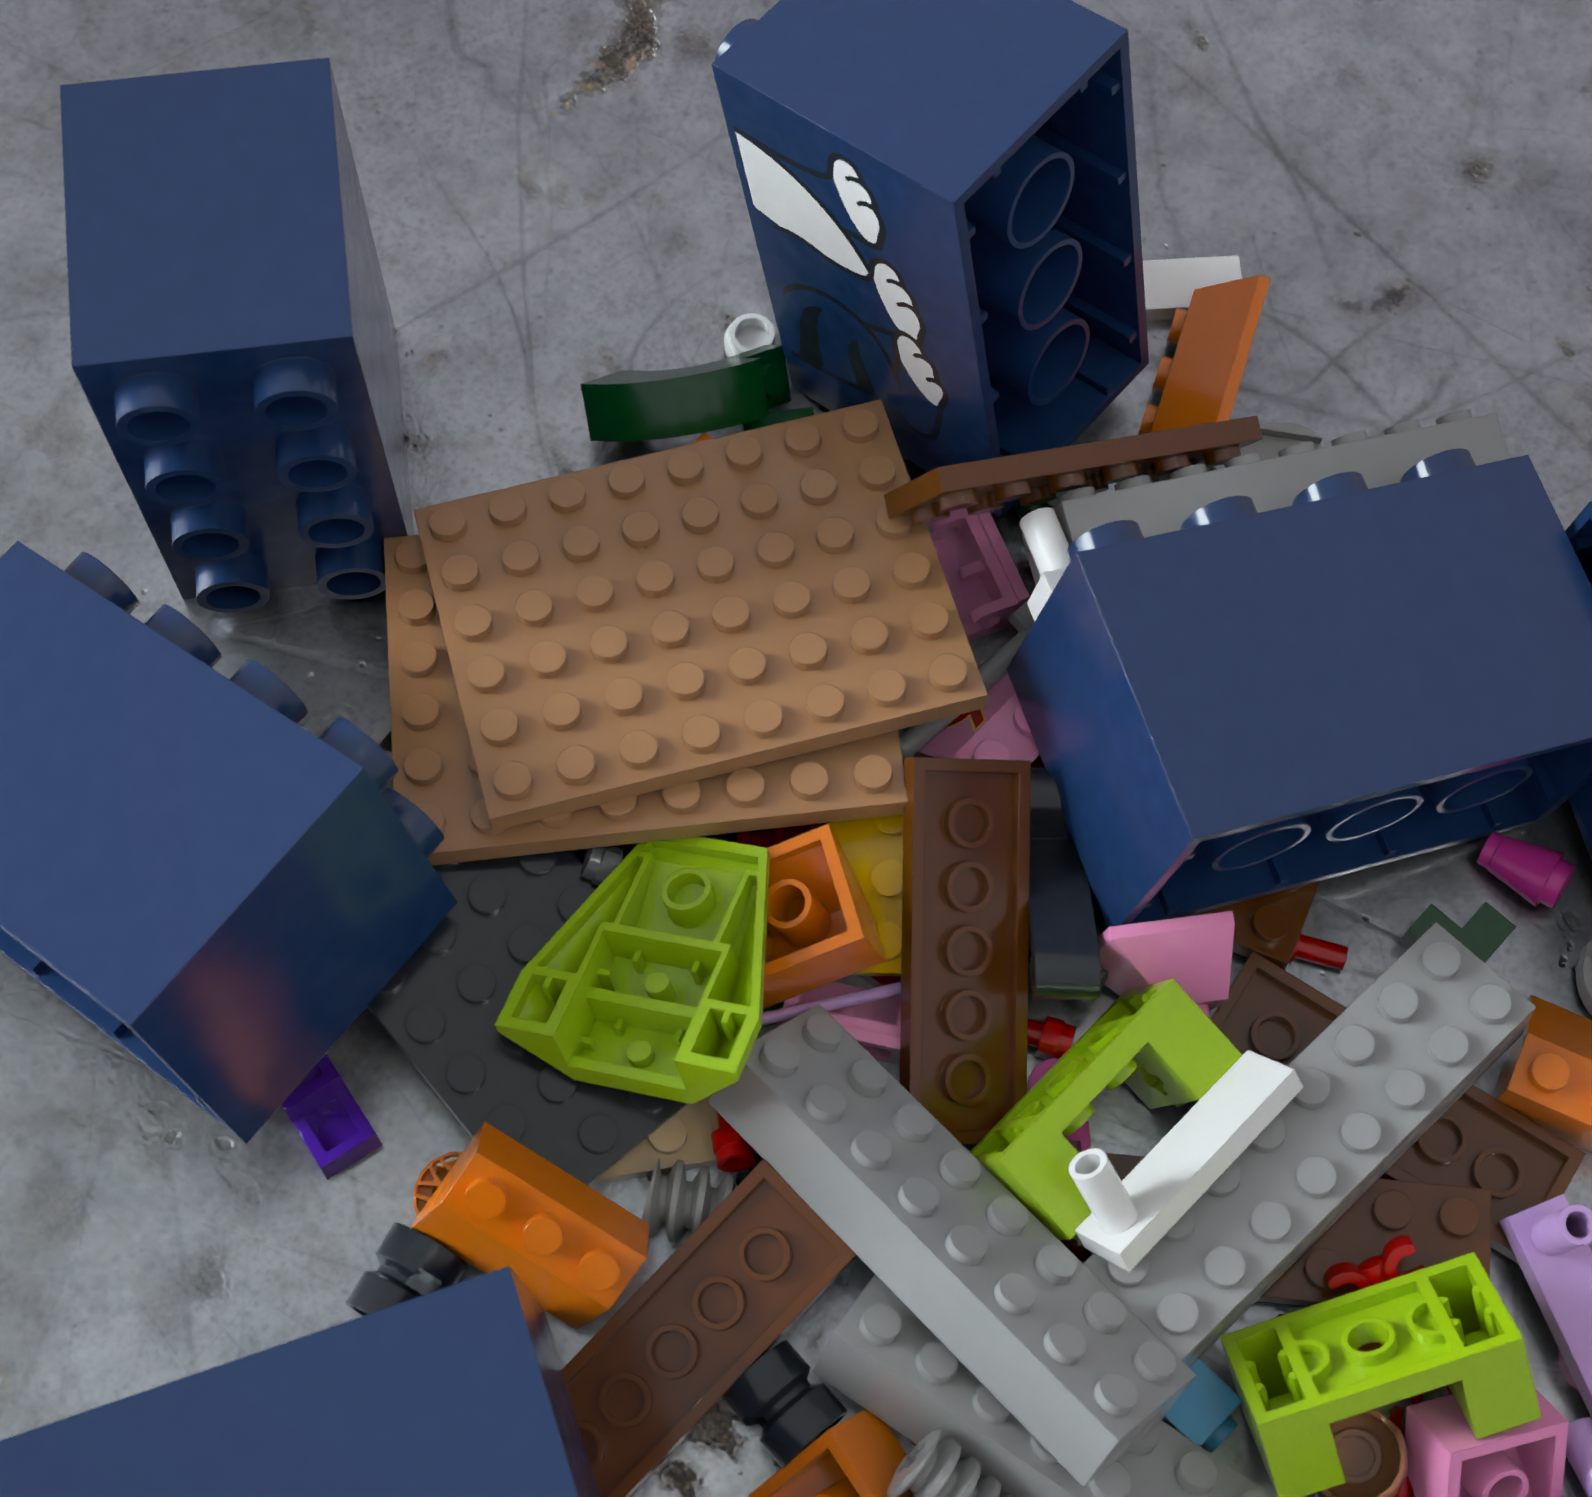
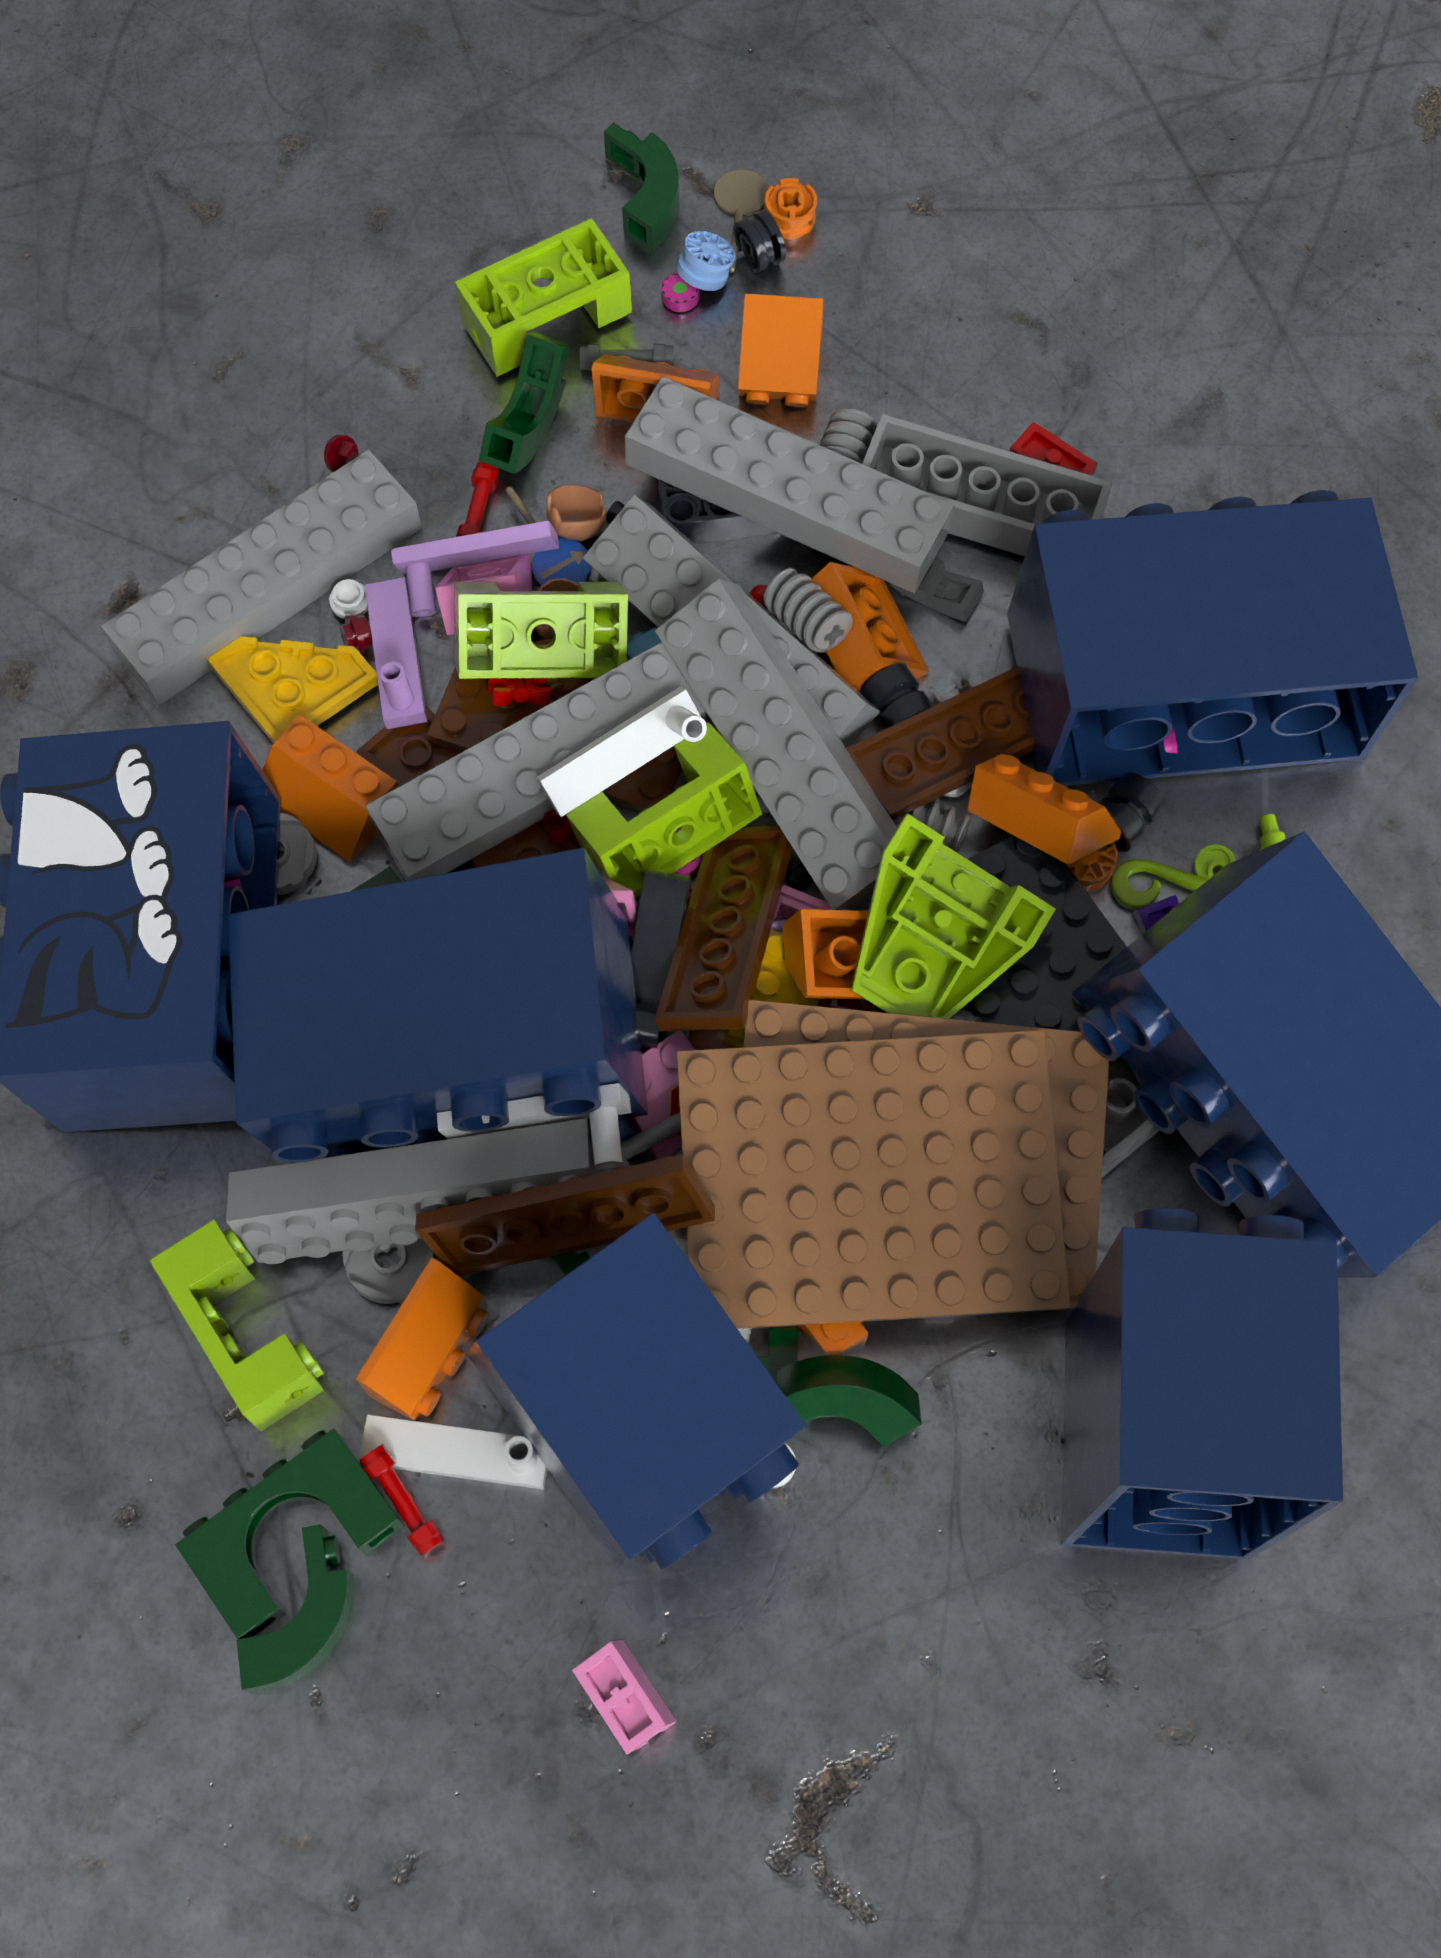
camera: 165 degrees left, 0 degrees up
none -> lime plate [149,1220,325,1432]
none -> dark green arch [175,1428,404,1639]
none -> dark green arch [236,1524,354,1693]
none -> red bar [359,1444,444,1556]
none -> lime plant [1110,814,1285,910]

